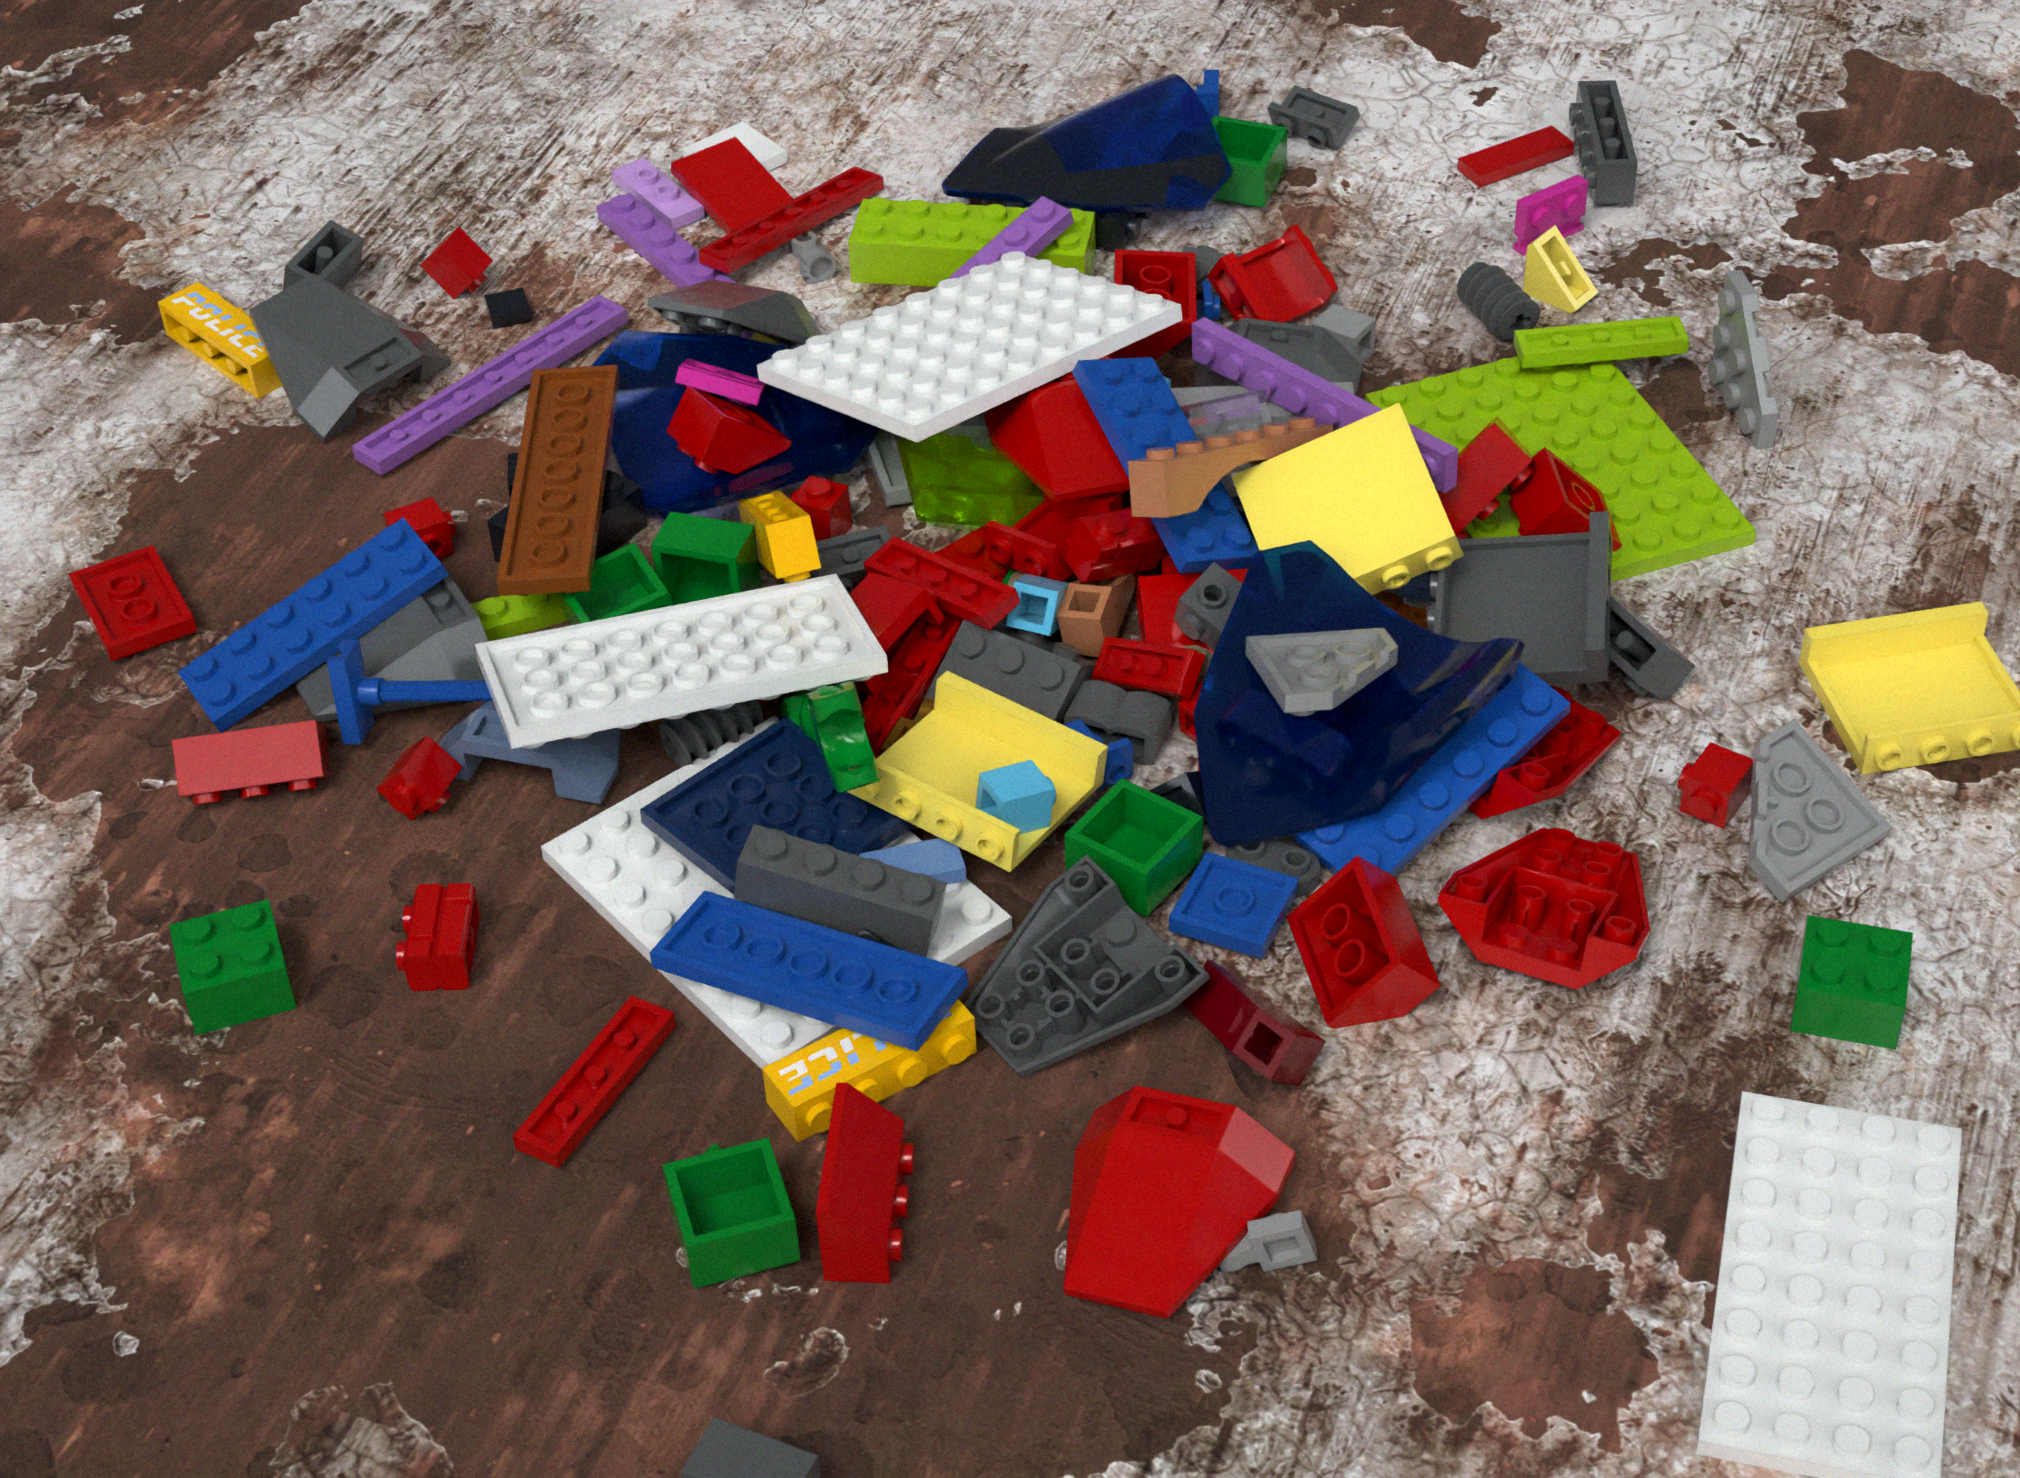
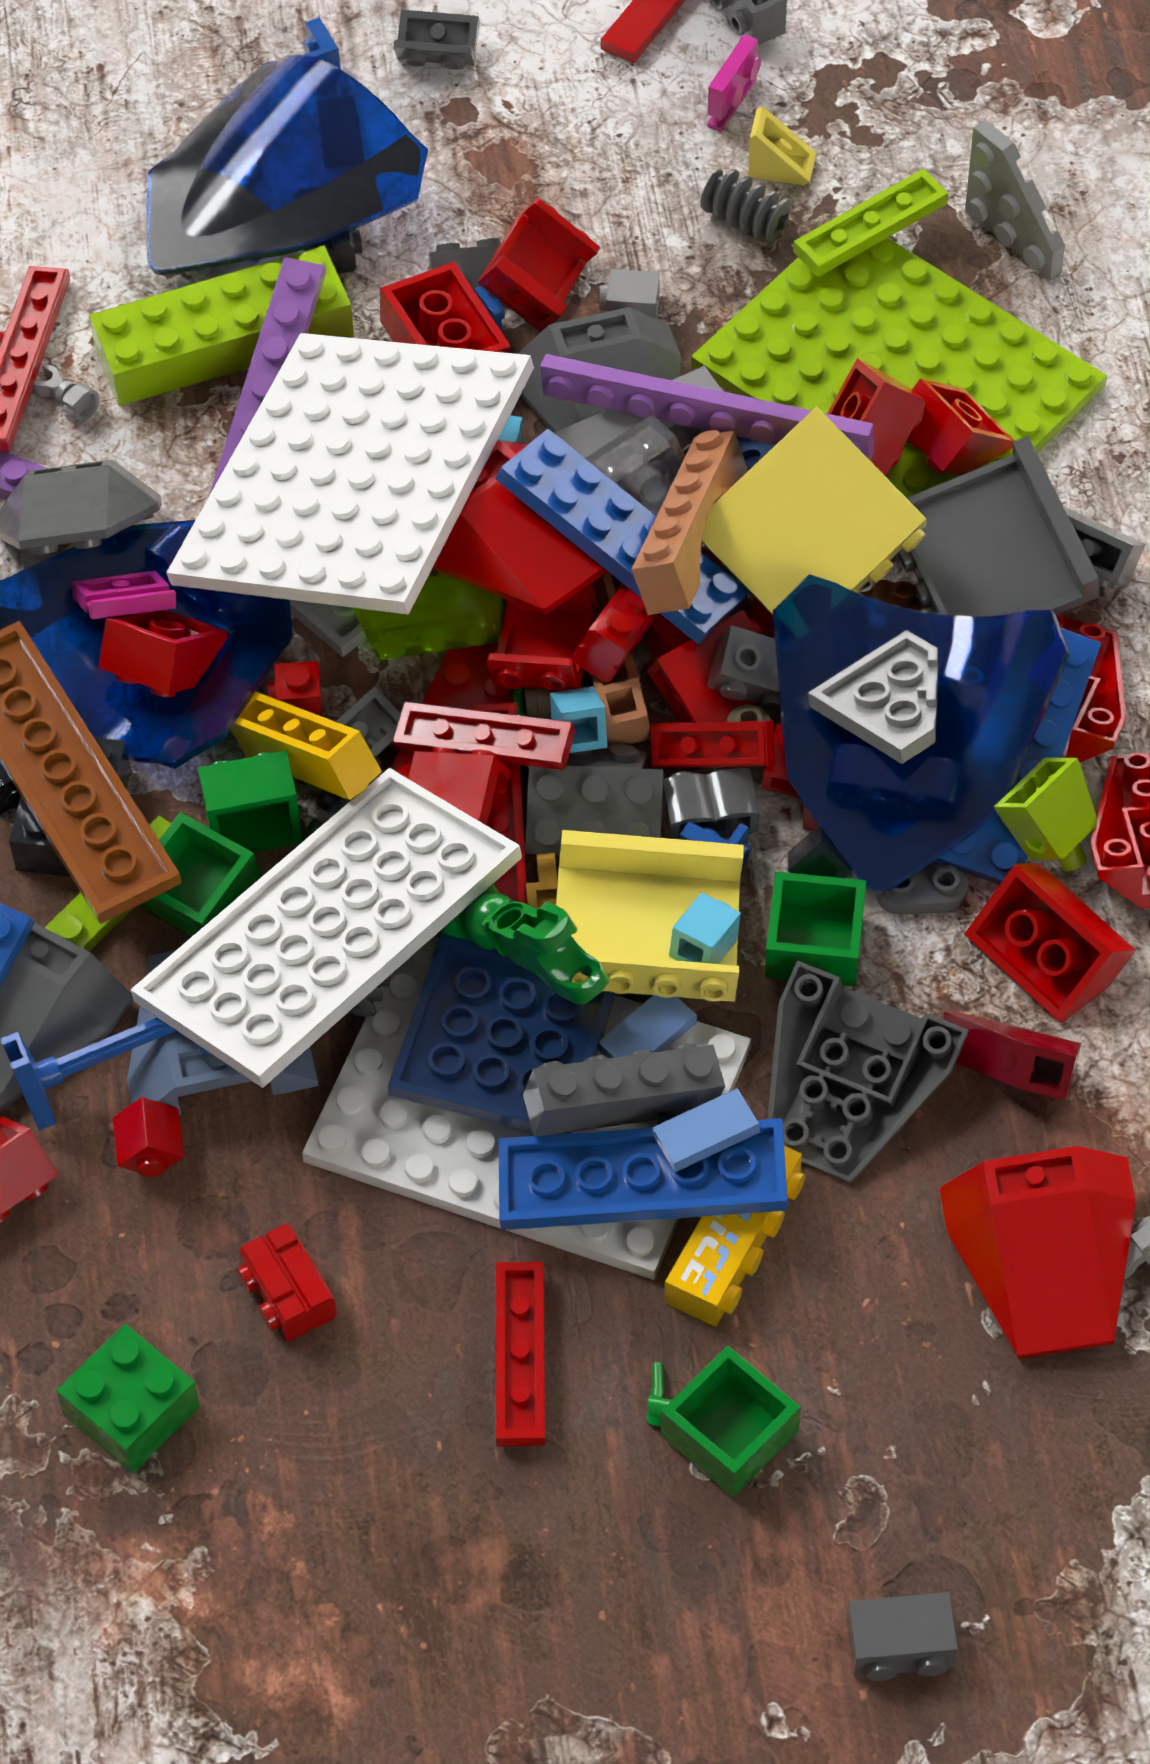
camera: 30 degrees left, 15 degrees up
red slope [816,1082,916,1284] -> none
blue plate [1169,852,1299,959] -> none
green piece [1191,115,1288,207] -> none
none -> medium blue tile [652,1088,760,1172]
none -> lime torso [994,757,1098,872]

